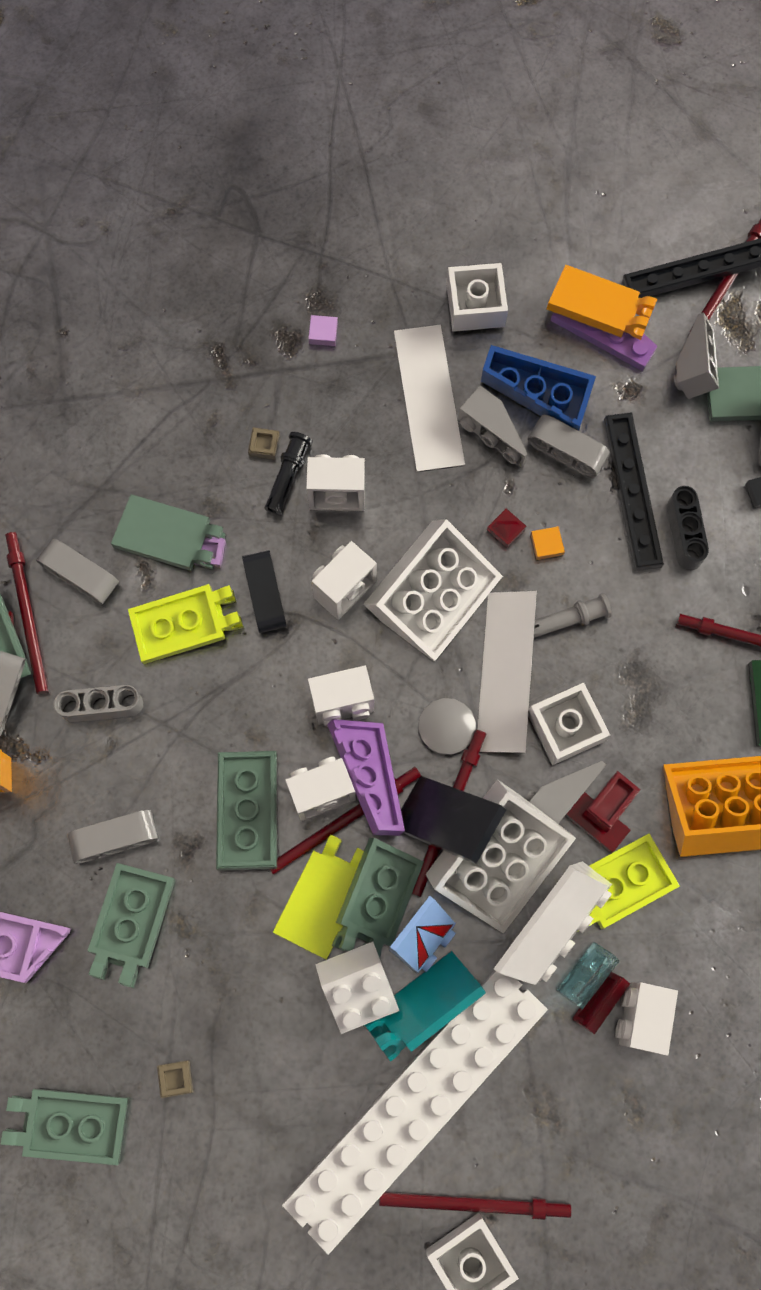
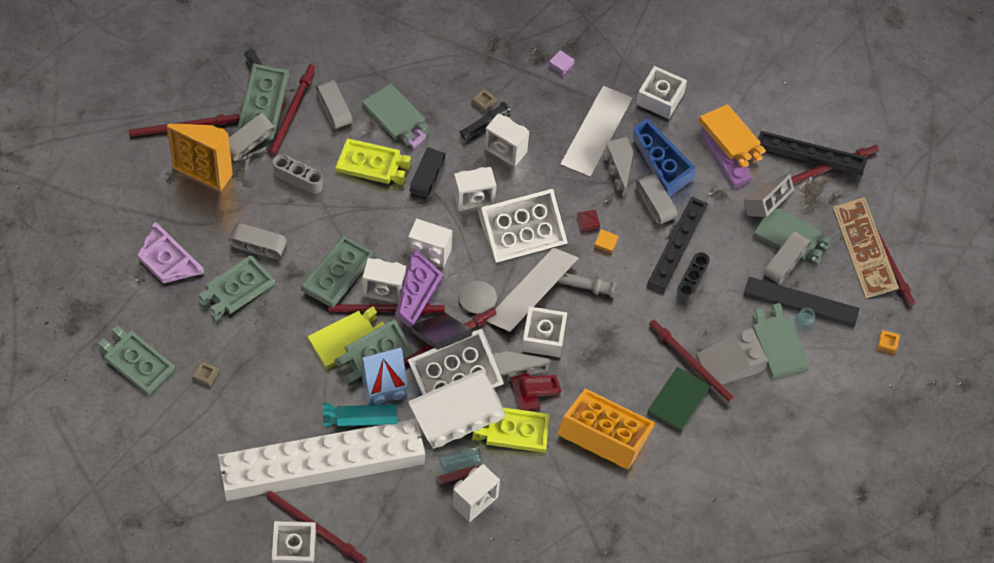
camera: 30 degrees right, 15 degrees down
white brick [315,942,399,1034] -> none

